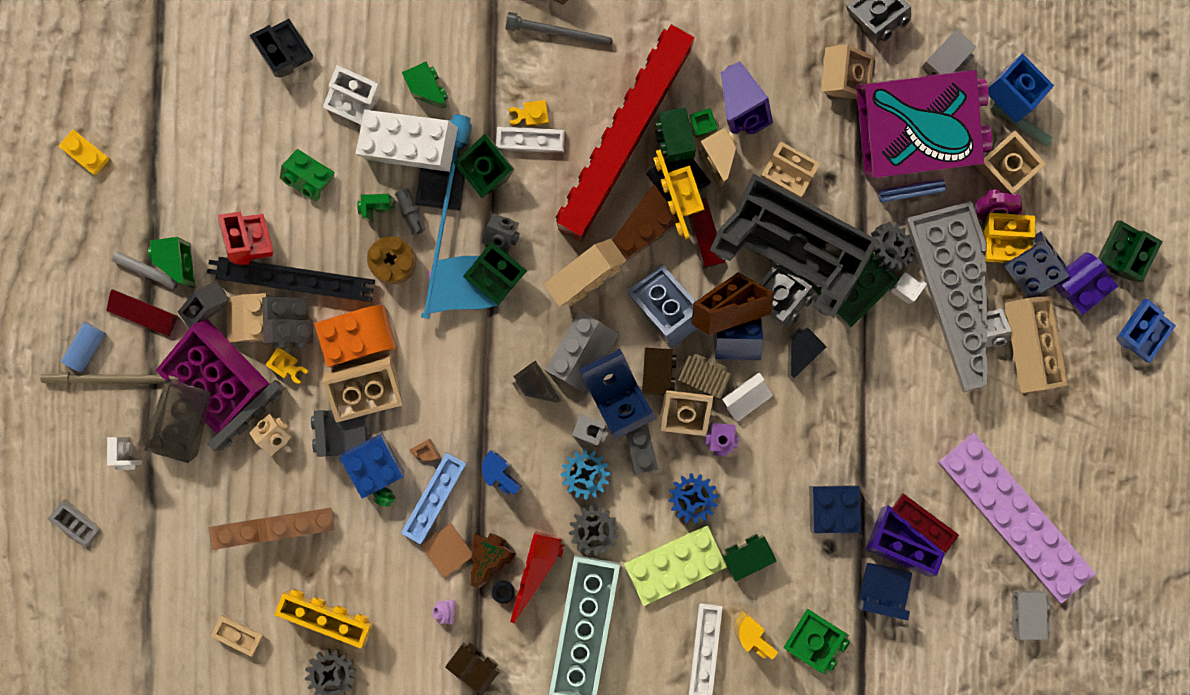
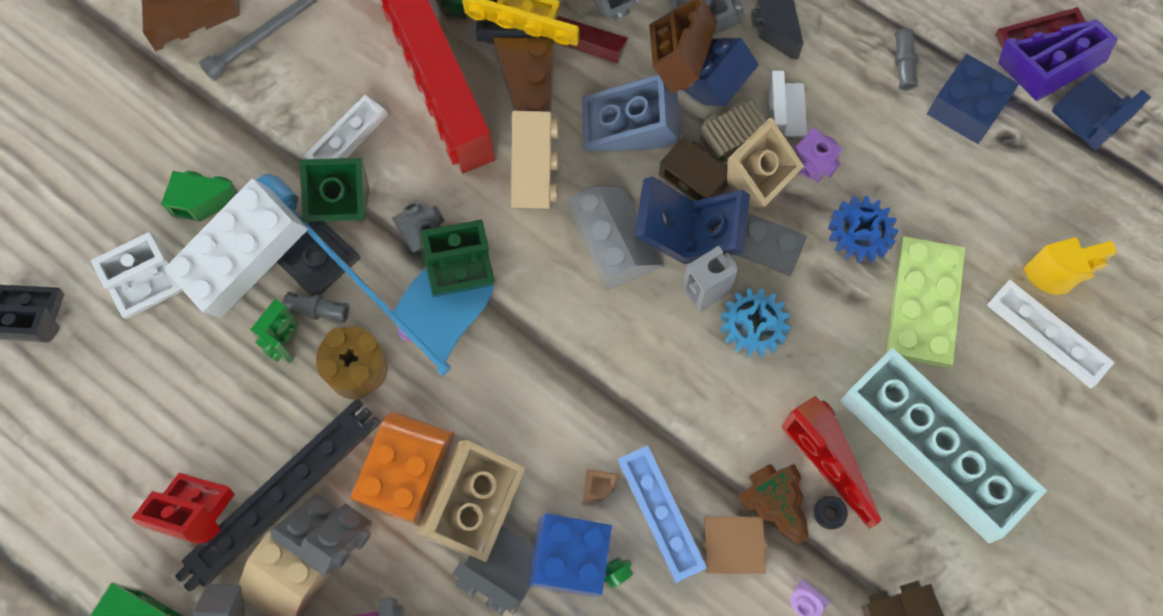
camera: 55 degrees left, 15 degrees down
yellow plate [265,348,309,384] -> none
green bracket [280,149,335,202] -> none
blue brick [482,450,522,495] -> none
yellow plate [508,100,549,127] -> none
clear smoke slope [512,360,561,404] -> none
dark grey gear [569,505,619,556] -> none
dark green brick [722,534,777,582] -> none
green plate [783,608,850,675] -> none
none -> dark grey pin [894,29,919,91]

